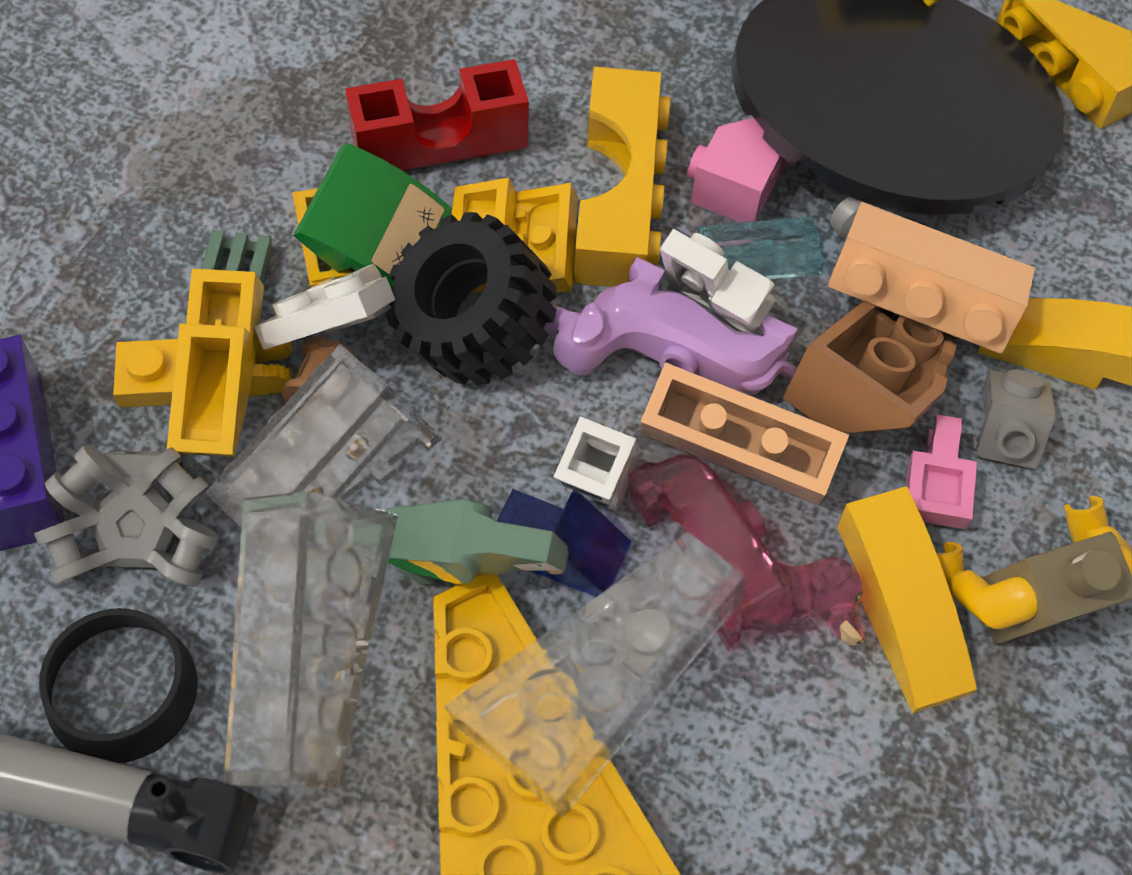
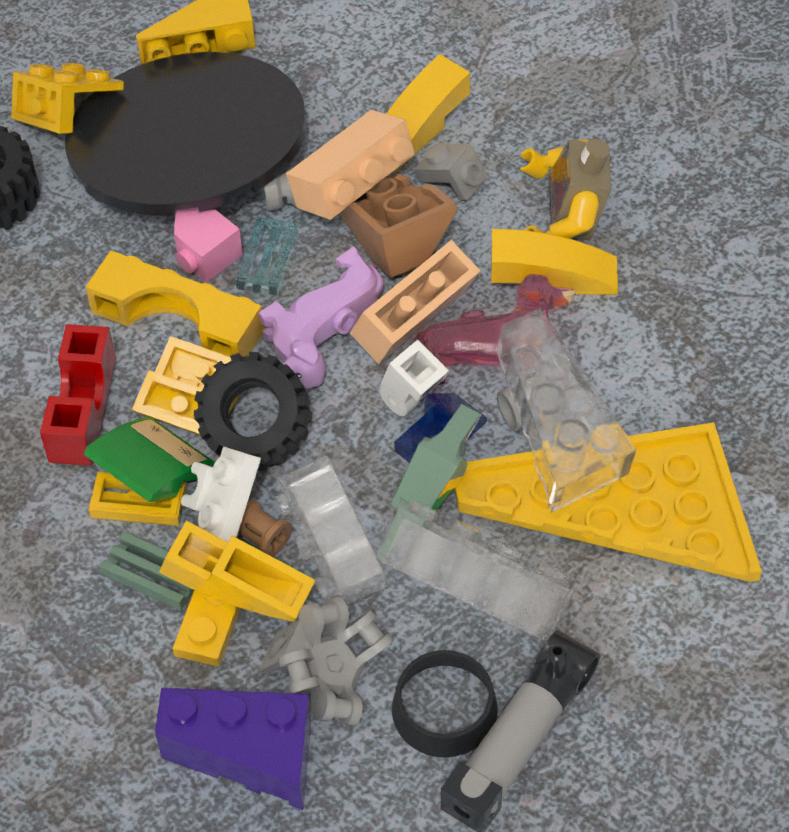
camera: 65 degrees left, 5 degrees down
white plate [660,229,776,334] -> none
bright pink plate [905,414,977,530] -> none

